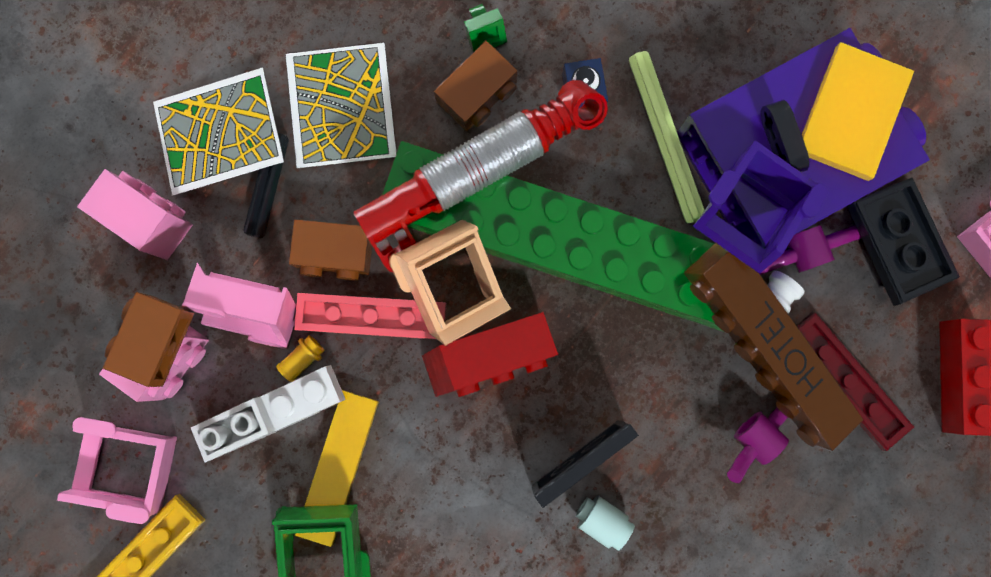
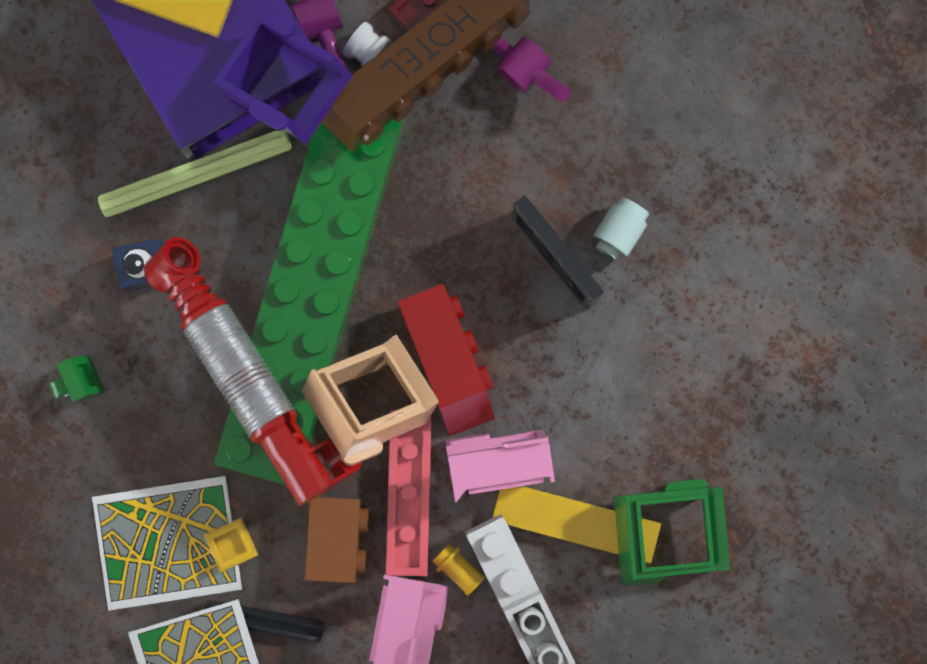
camera: 95 degrees left, 0 degrees up
dark orange brick [434,41,517,132] -> none
black beam [761,100,810,172] -> none
none -> yellow tile [204,518,259,573]
none -> bright pink piece [445,430,555,502]

